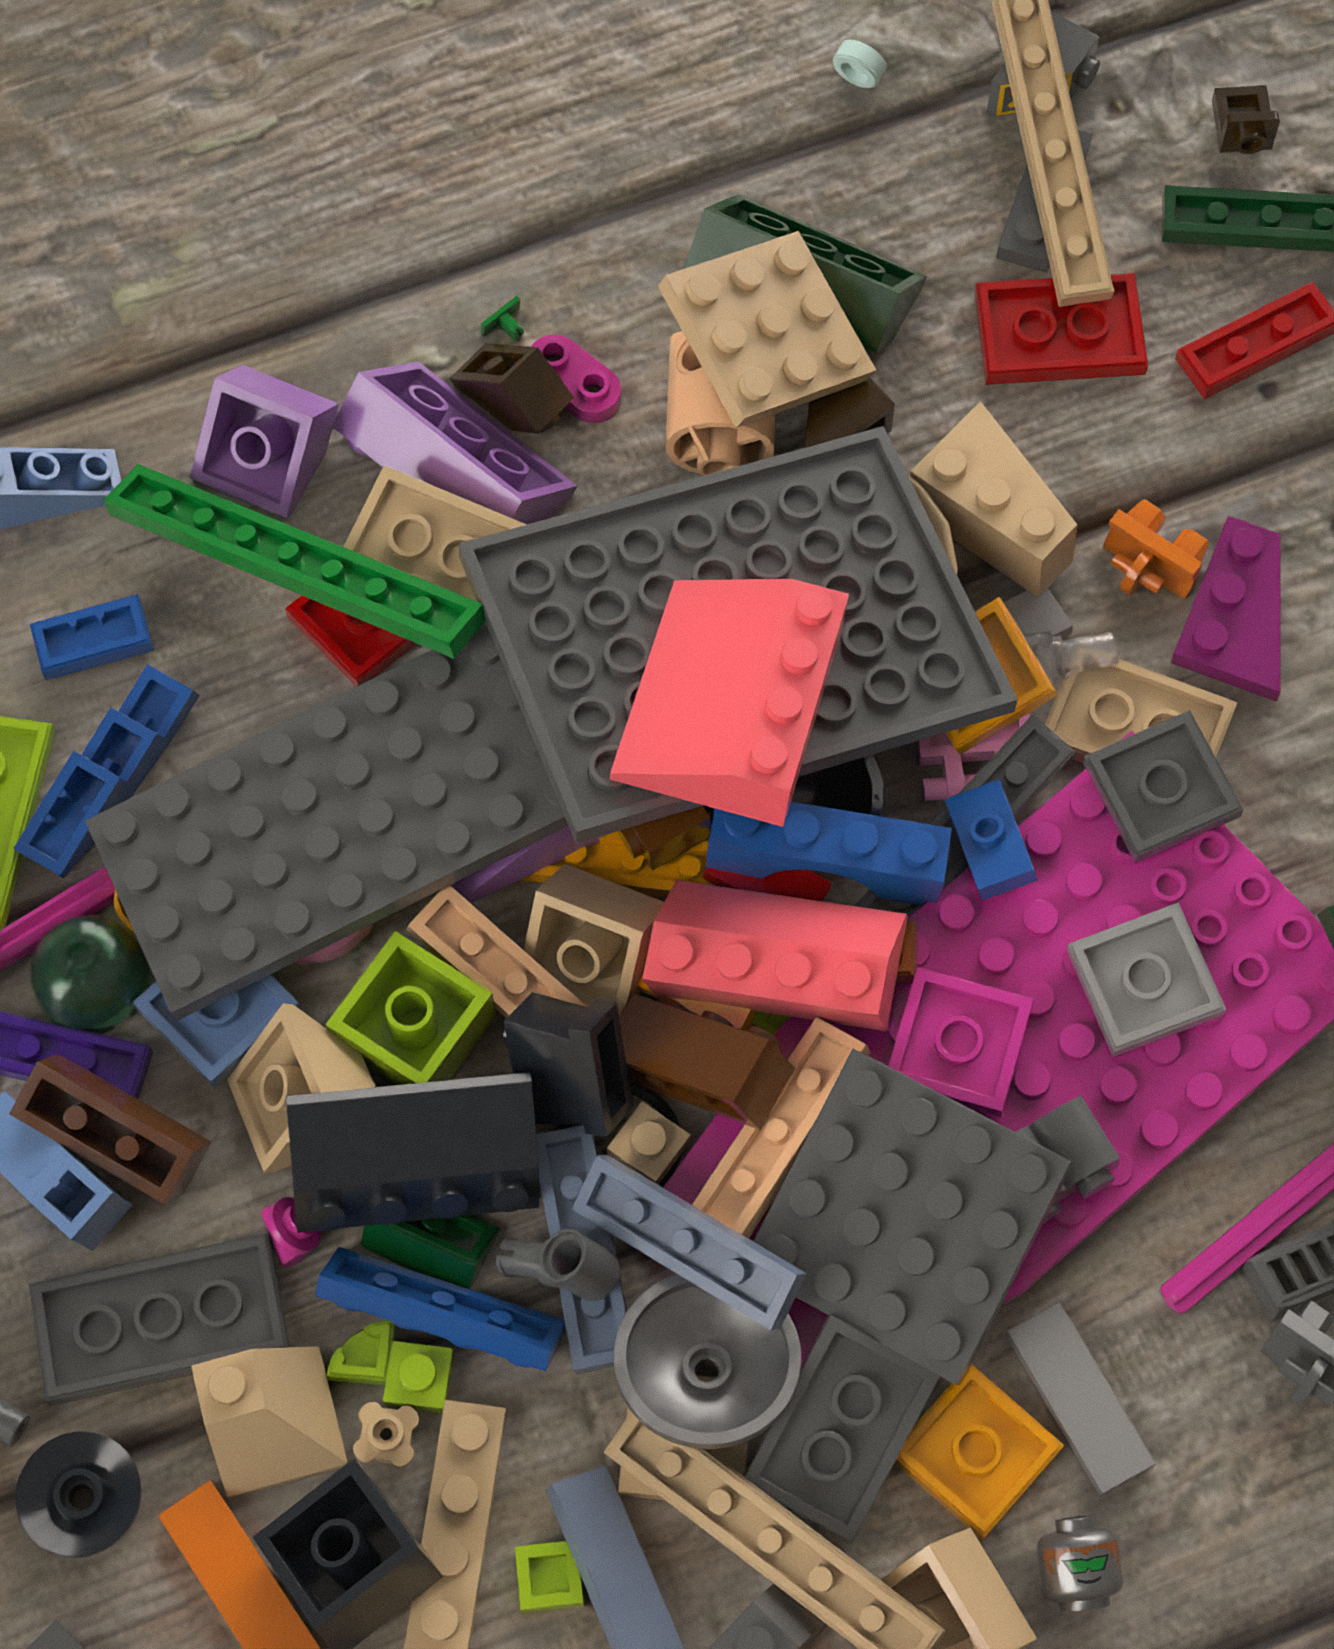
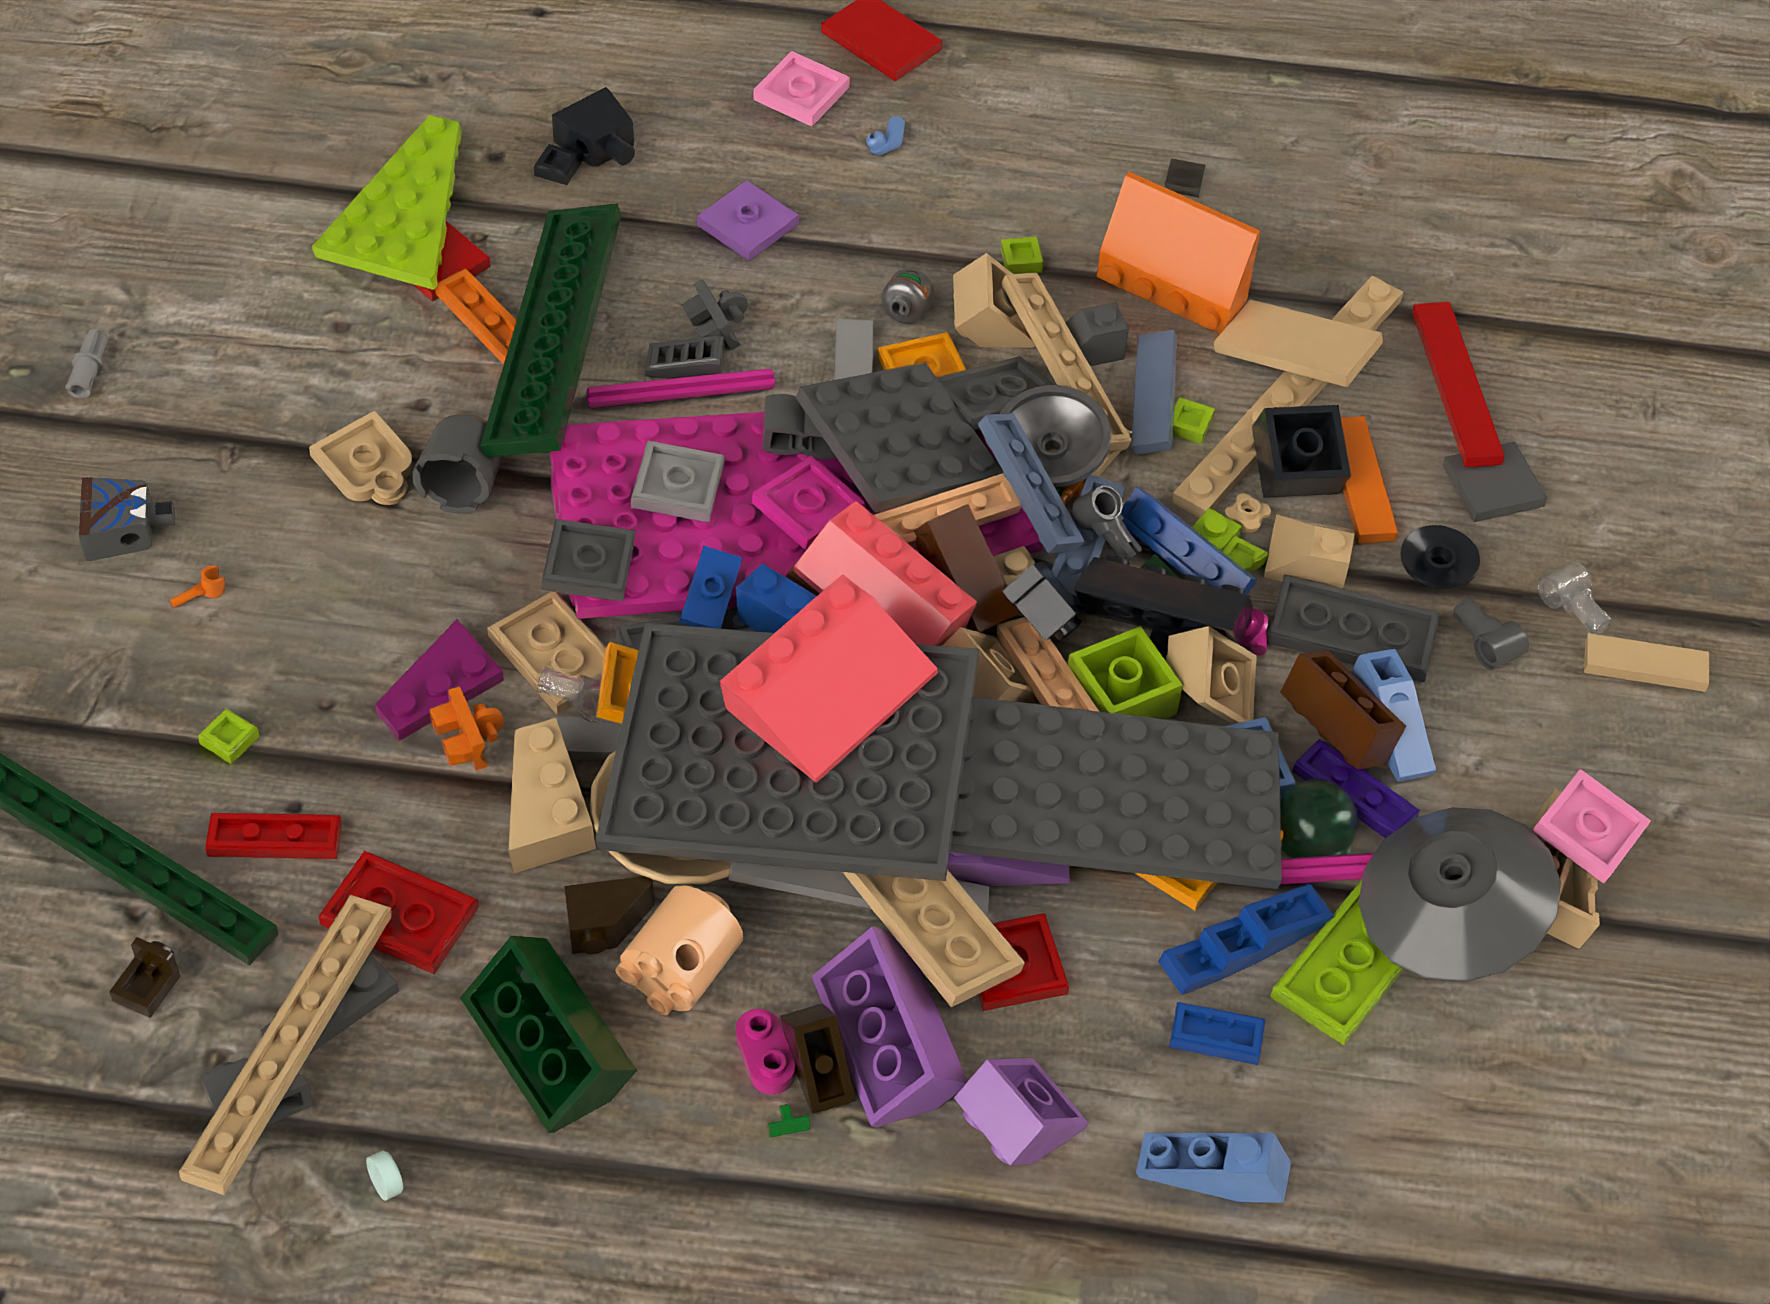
camera: 155 degrees left, 15 degrees down
green plate [103,464,485,659] -> none
tan plate [658,231,876,428] -> none

